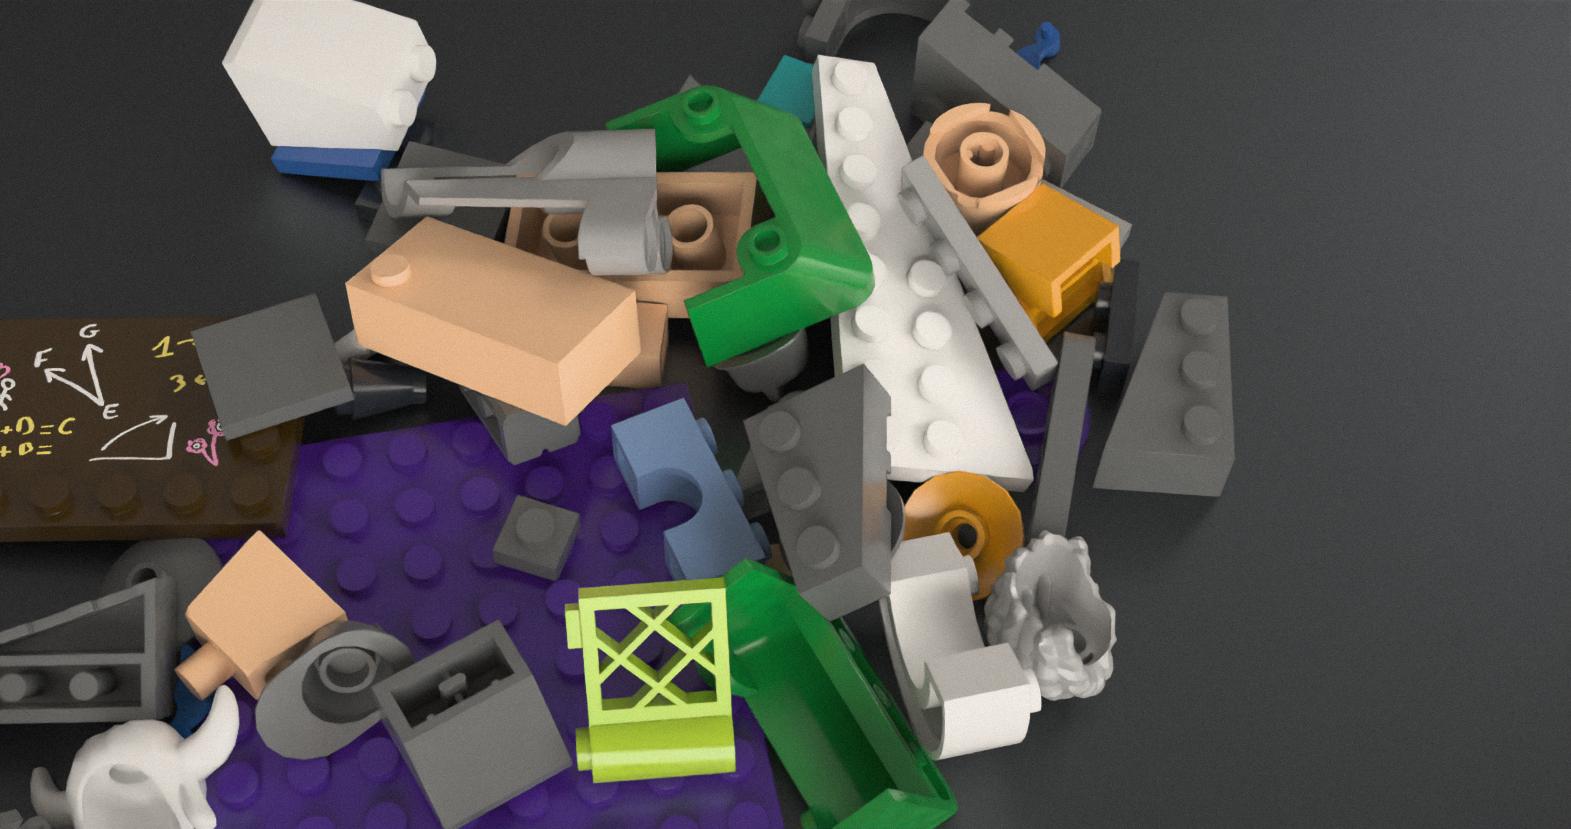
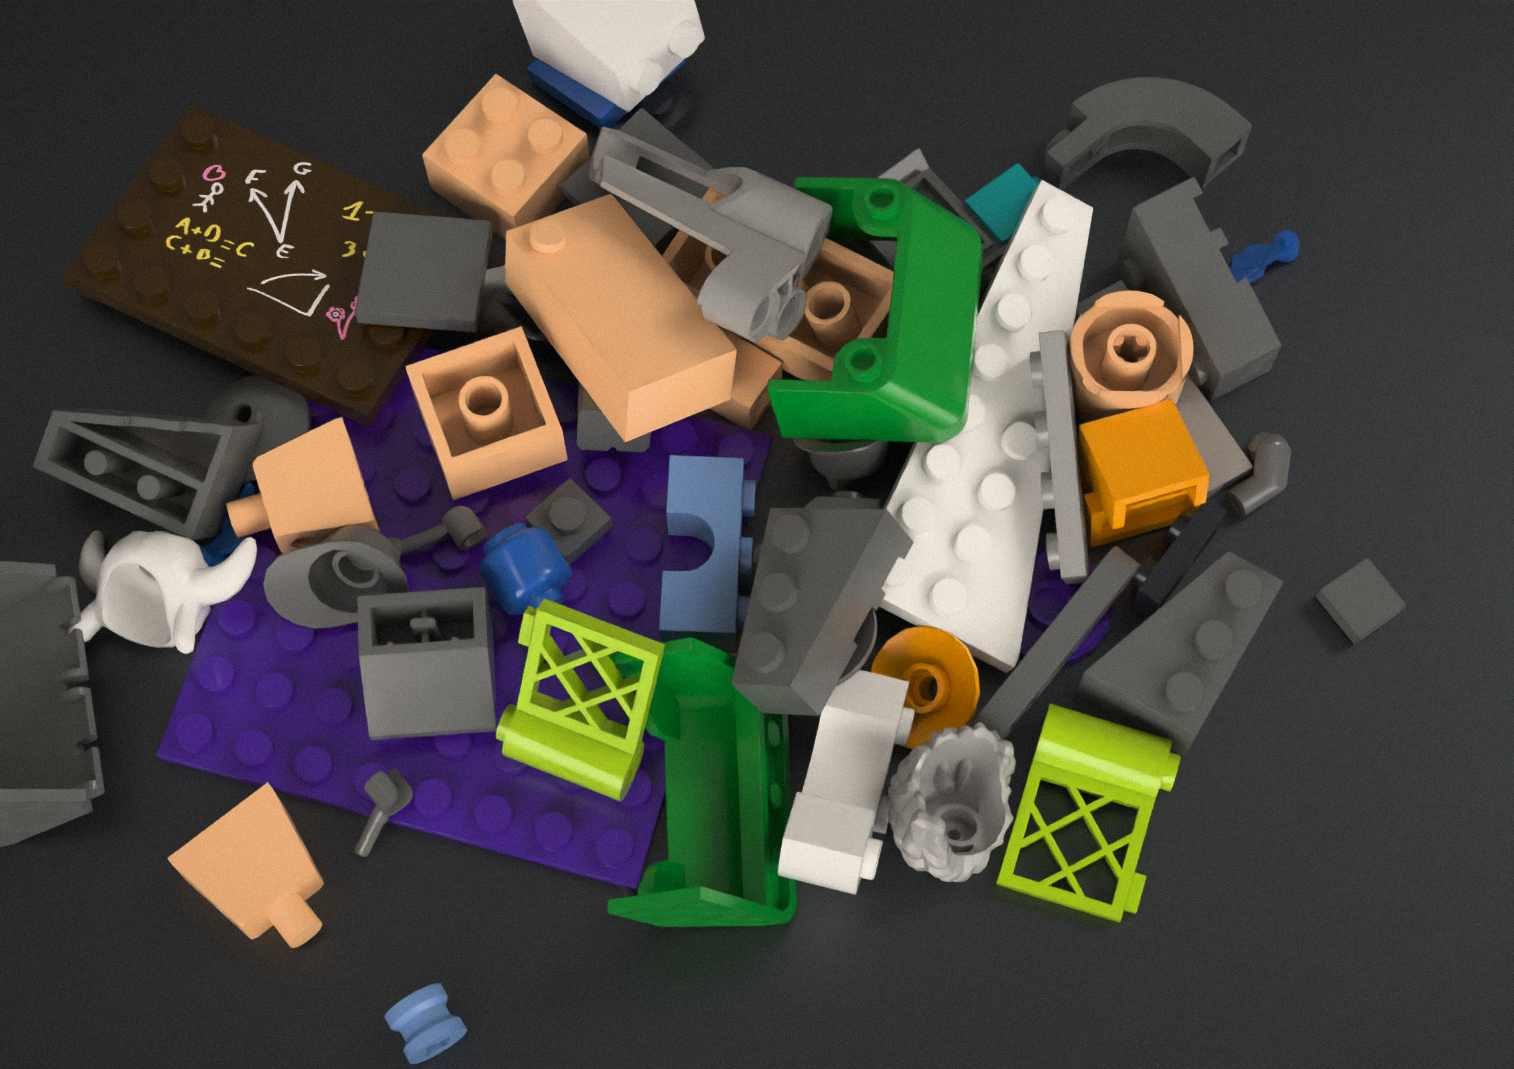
camera: 30 degrees right, 10 degrees up
none -> dark grey hand [400,506,488,555]
none -> light nougat brick [405,326,568,500]
none -> light nougat brick [422,74,590,240]
none -> blue head [479,523,572,615]
none -> lime piece [996,703,1181,923]
none -> dark grey arm [1226,431,1291,517]
none -> dark grey tile [1316,557,1407,644]

